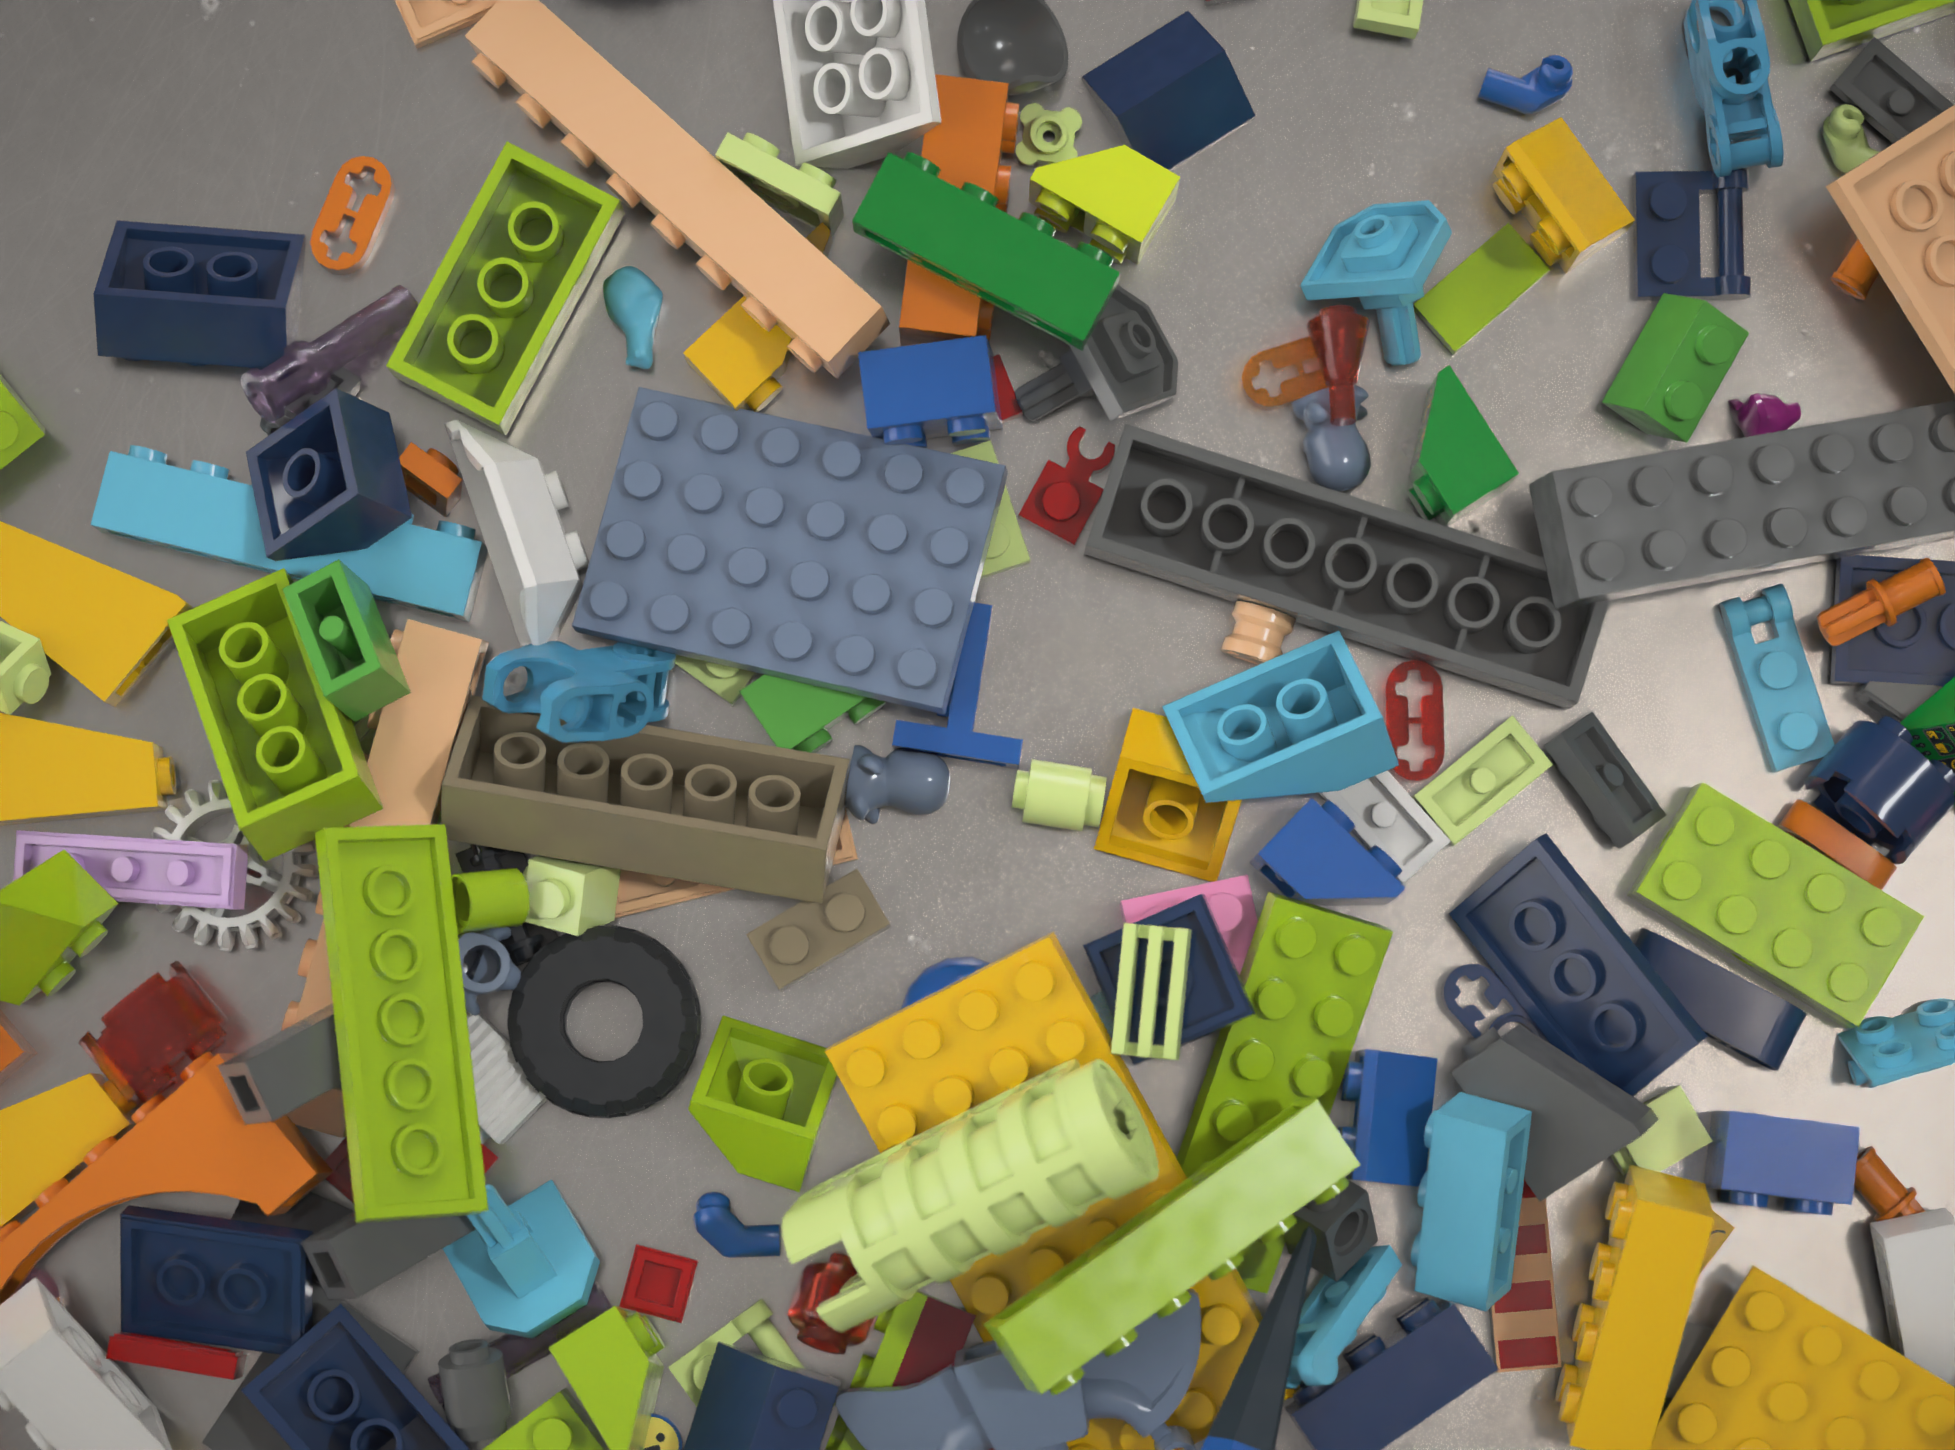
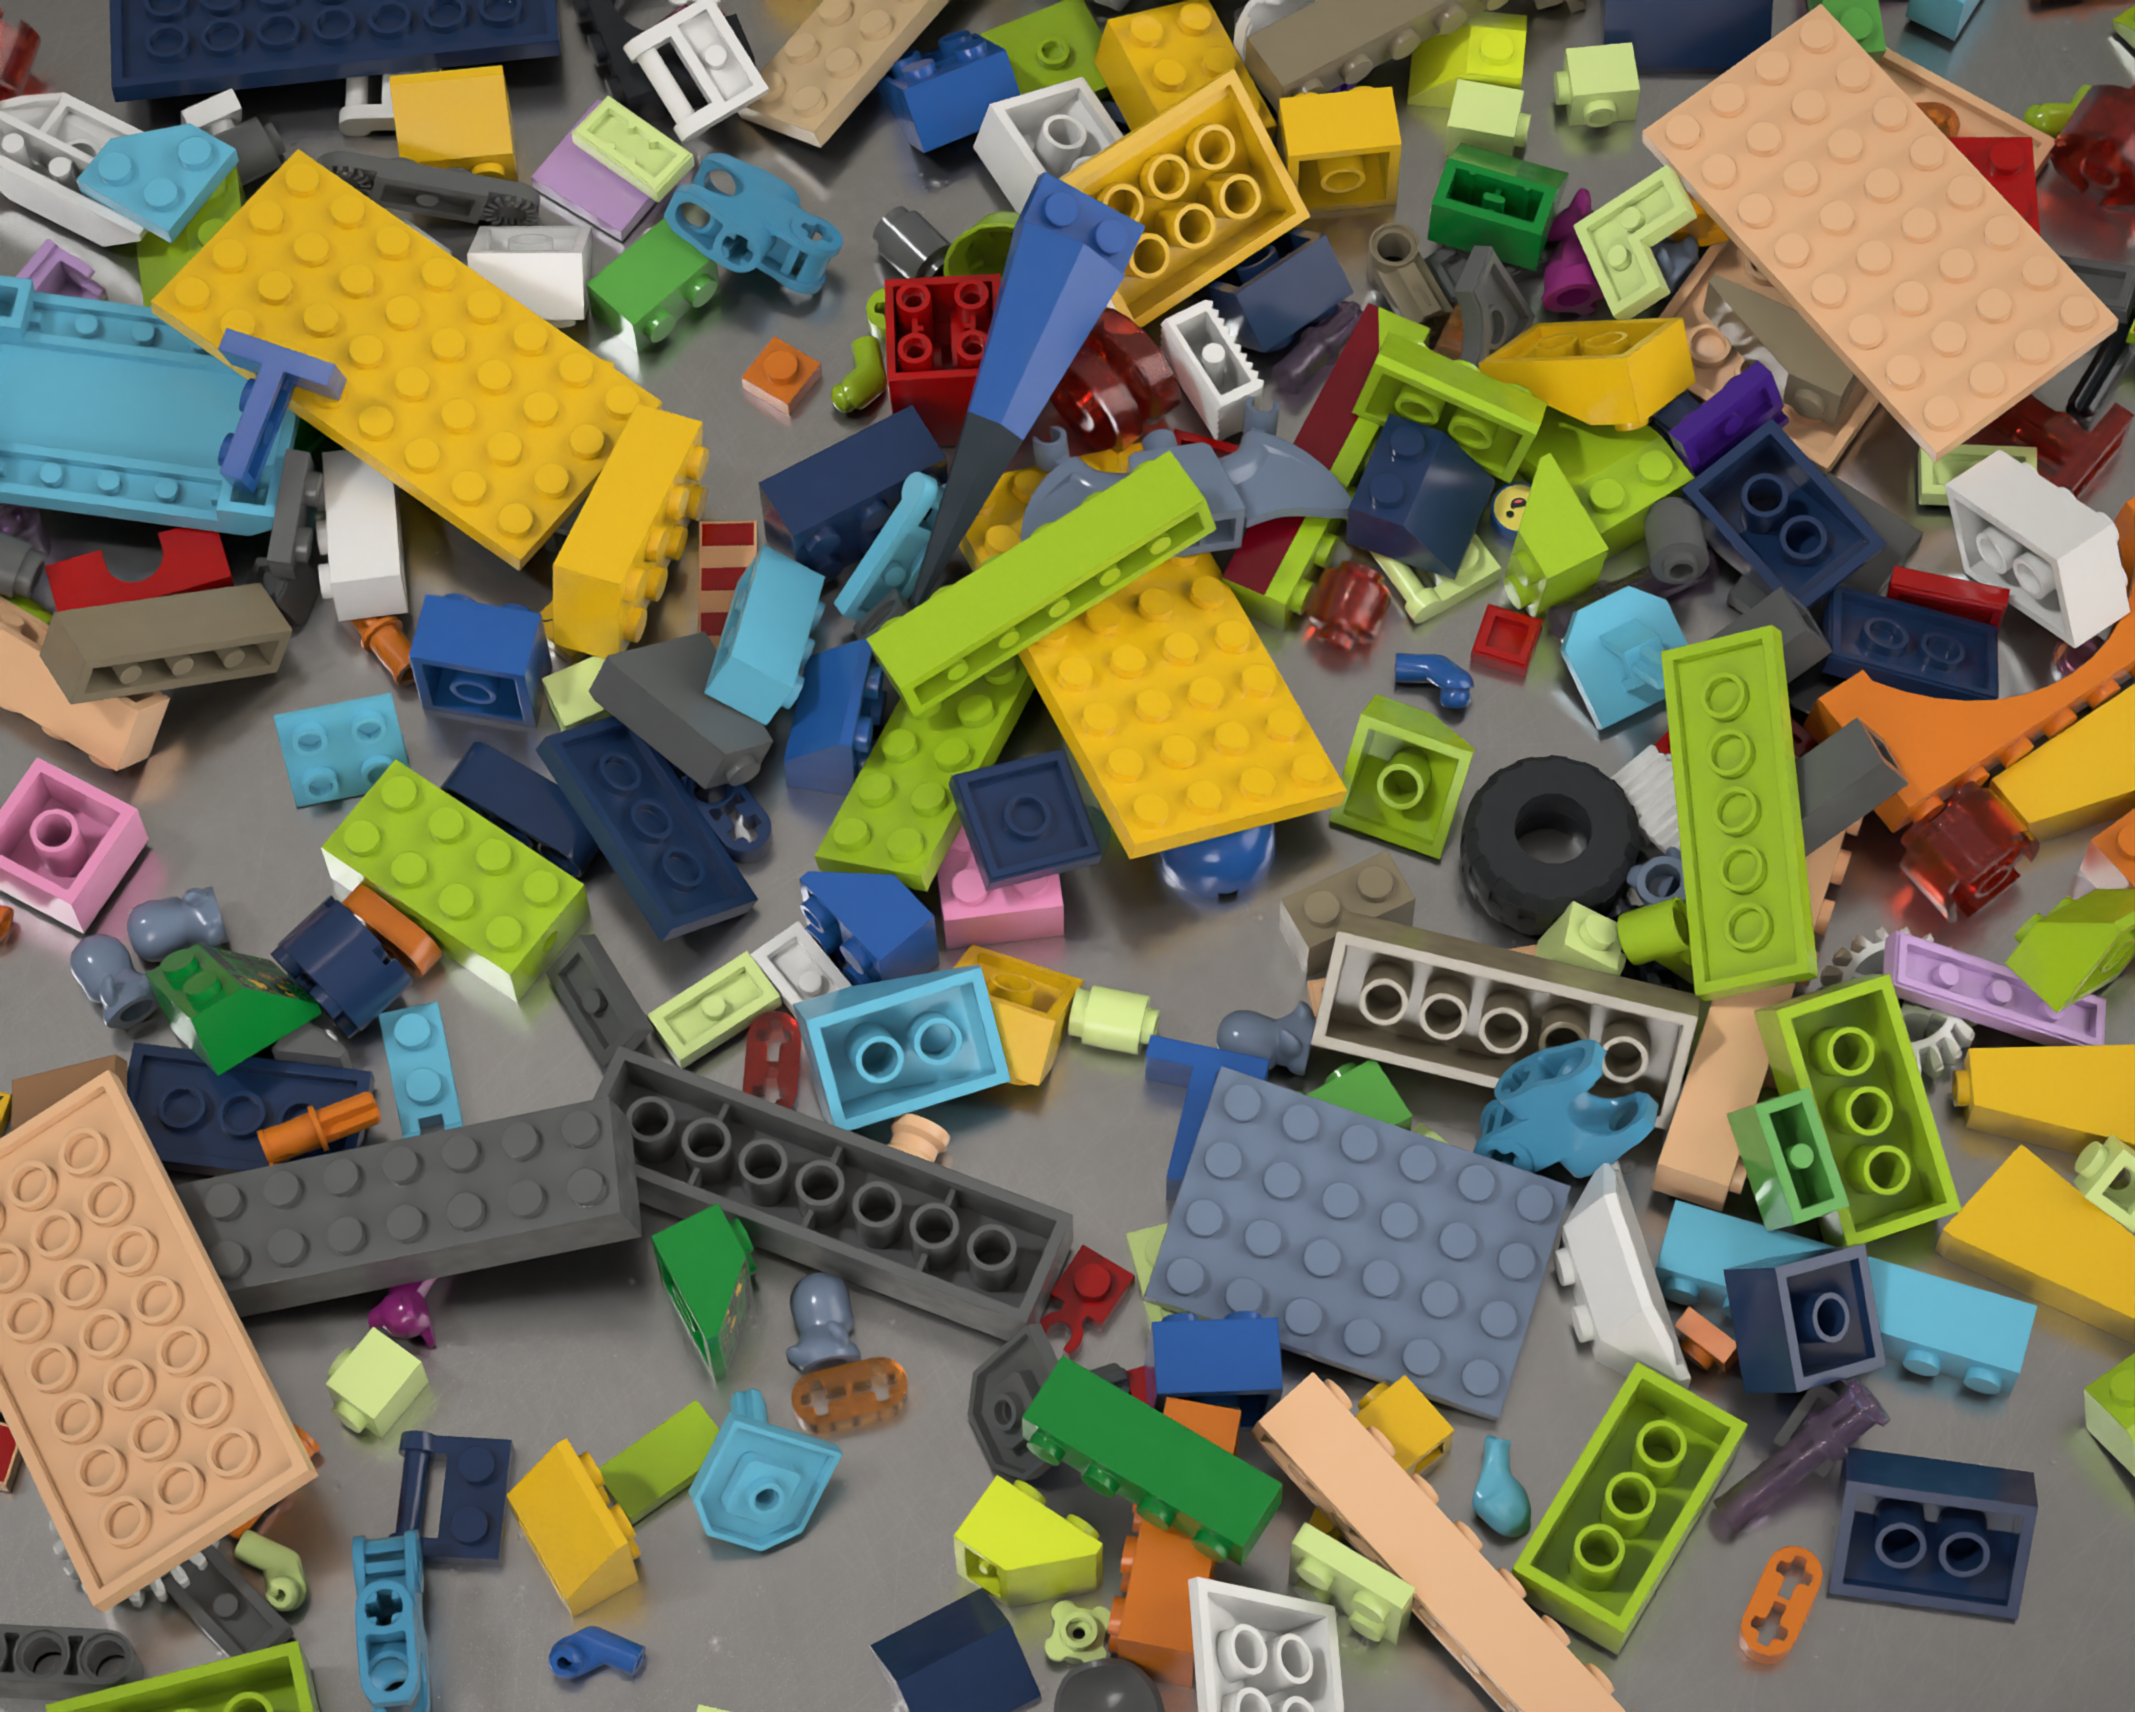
camera: 175 degrees left, 20 degrees down
yellowish green piece [782,1059,1159,1332] -> none
yellowish green tile [1111,923,1192,1060] -> none
clear red cone [1306,305,1370,426] -> none
bright green brick [1602,293,1749,443] -> none
none -> yellowish green brick [326,1327,429,1439]

